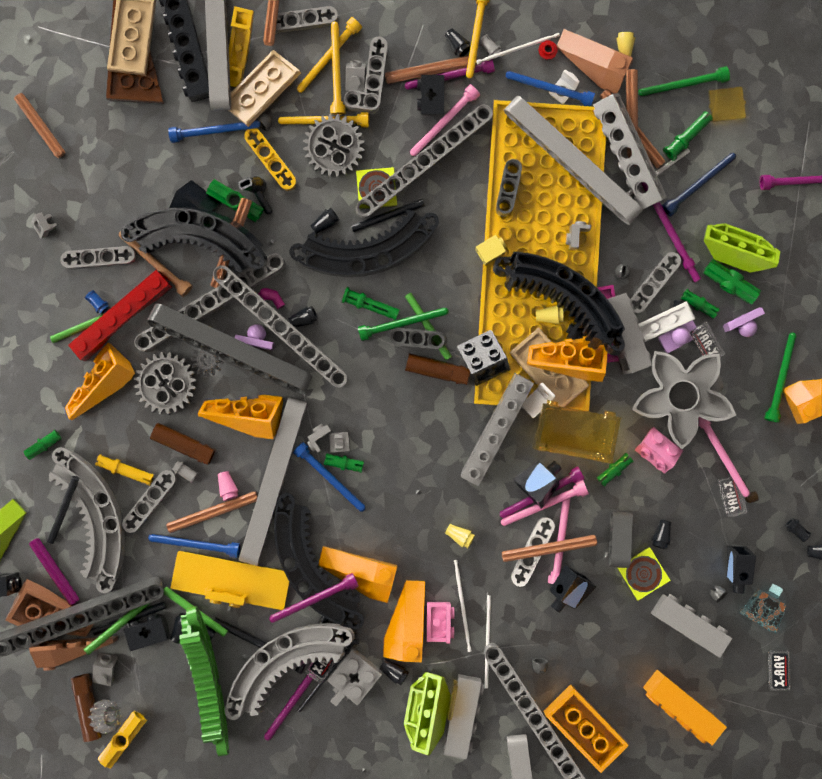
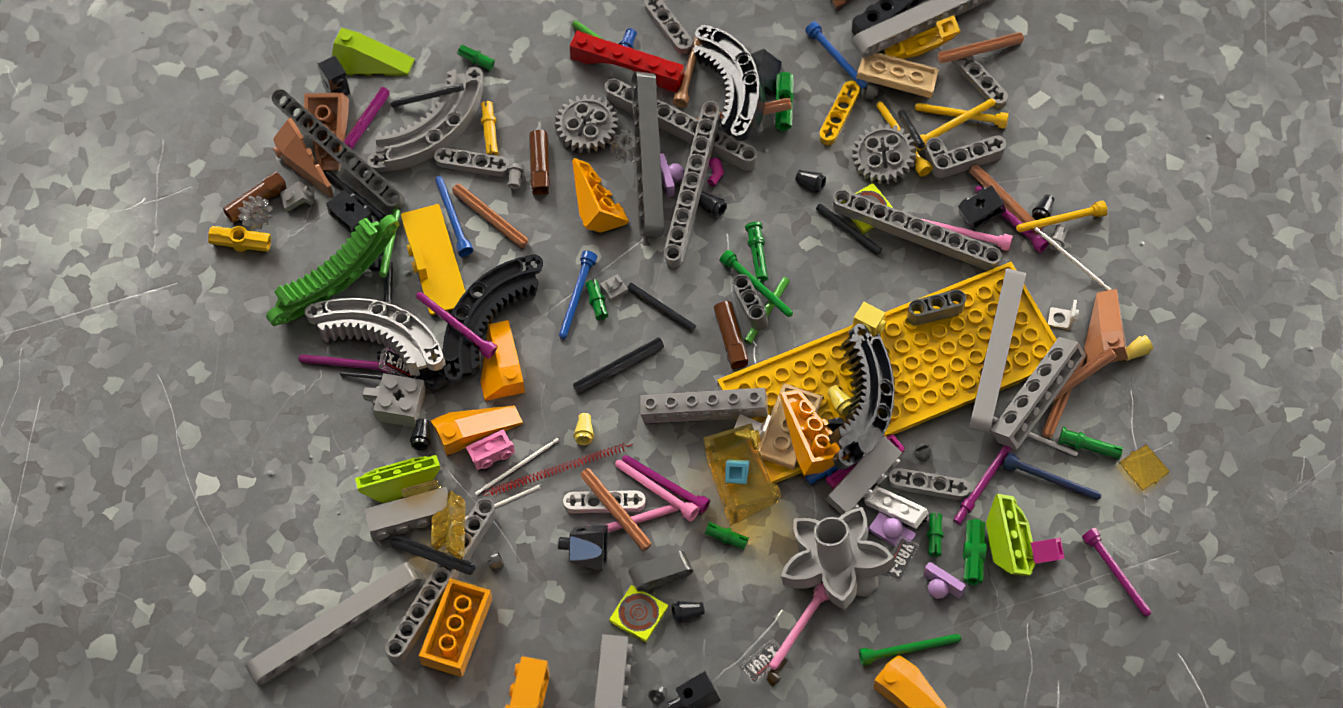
camera: 65 degrees right, 25 degrees down
light orange wedge [65,343,135,420] -> none
bright green bar [83,603,150,655] -> none
bright pink cone [218,471,239,501] -> none
black piece [238,176,272,214] -> none
light grey beam [239,397,307,566] -> none
black gear [289,210,439,277] -> none
light grey bracket [307,424,332,453] -> none
light grey bracket [345,60,366,91] -> none
bracket [457,330,511,386] -> none
blue piece [506,71,595,106] -> none
black torso [513,461,562,509] -> none
red plate [538,40,558,60] -> none
light grey bracket [566,221,591,250] -> none
bright pink bracket [635,427,683,473] -> none
green piece [638,66,730,96] -> none
none -> black axle [389,535,476,575]
none -> clear yellow bracket [431,491,465,560]
none -> red piece [483,443,633,496]
none -> black axle [573,337,664,393]
none -> black bar [627,282,696,332]
none -> medium azure slope [725,459,749,484]
none -> black bar [898,109,925,149]
none -> dark pink panel [1031,537,1064,563]

